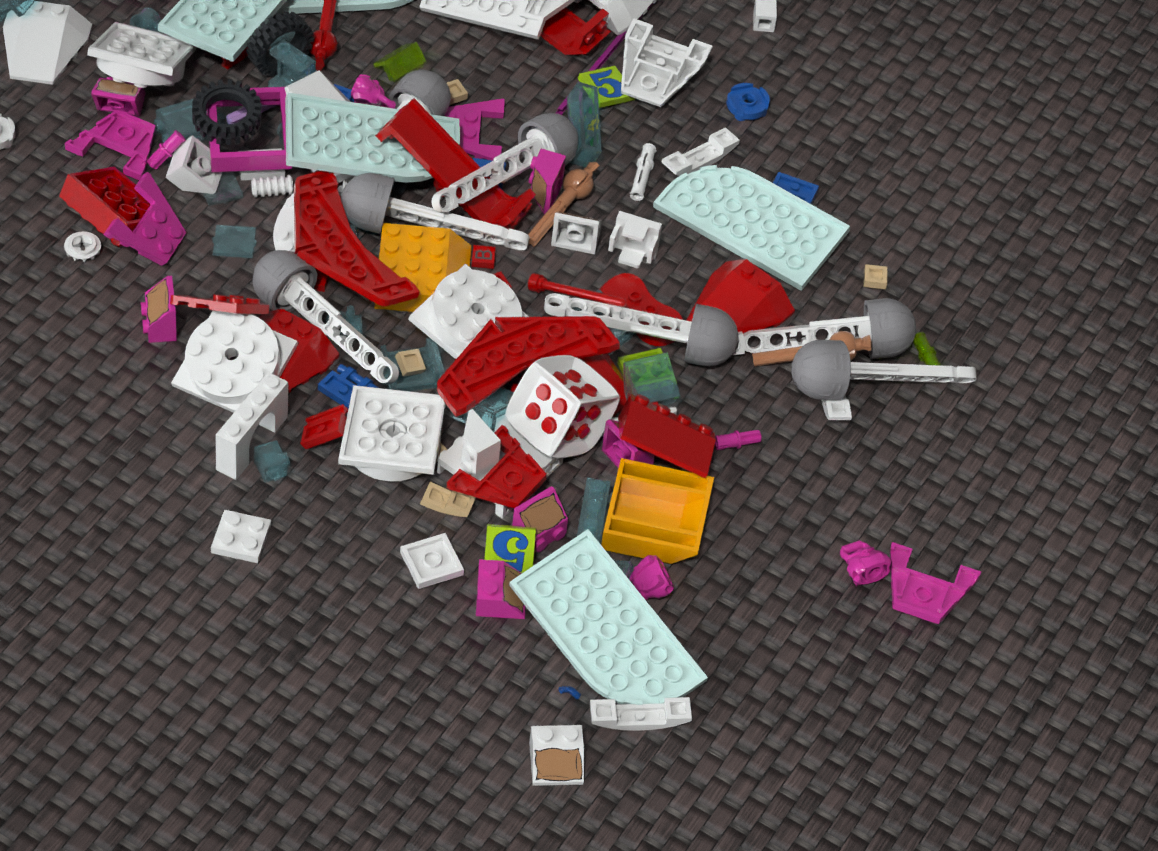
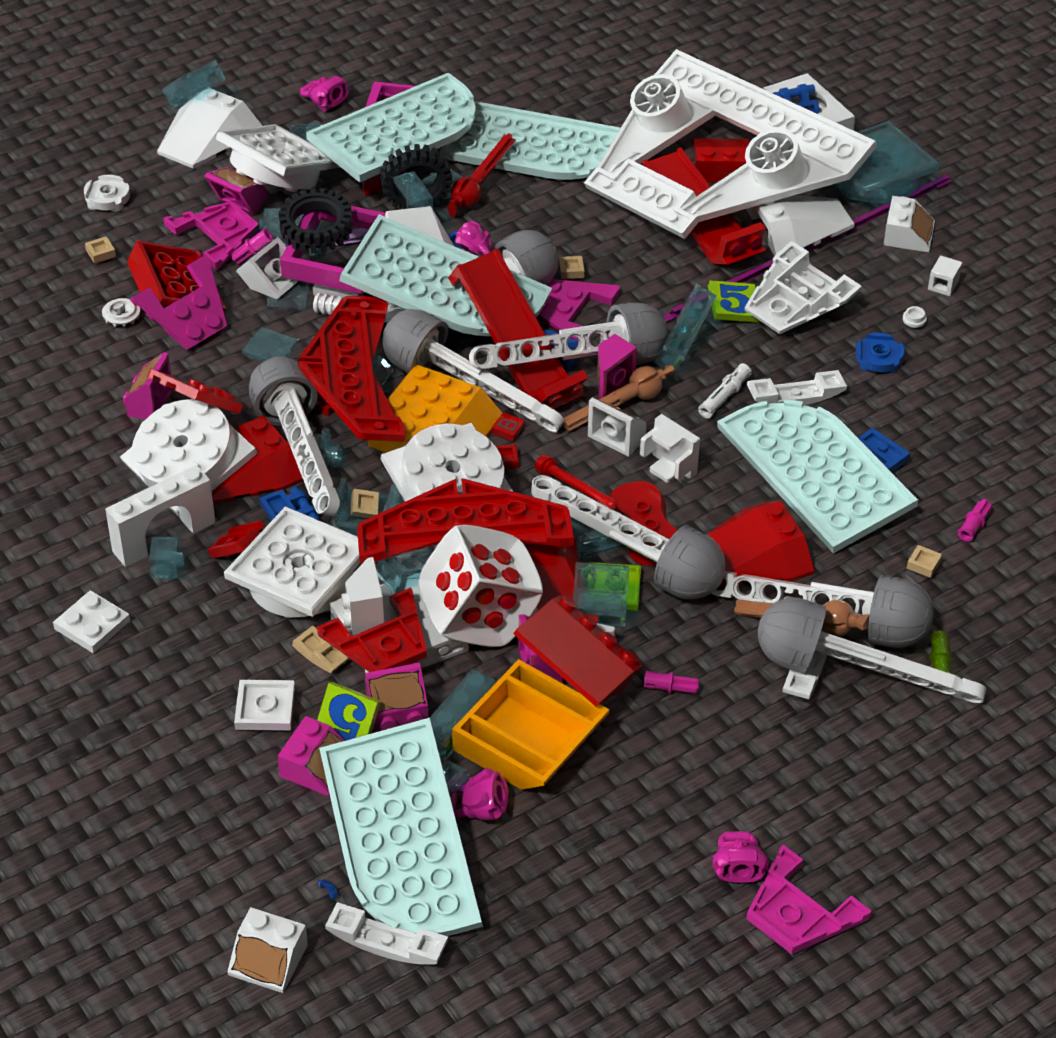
camera: 30 degrees right, 5 degrees down
clear neon green panel [373,42,426,81] -> none
none -> tan plate [85,236,116,263]
none -> white plate [902,306,927,328]
none -> dark pink axle [958,499,992,542]

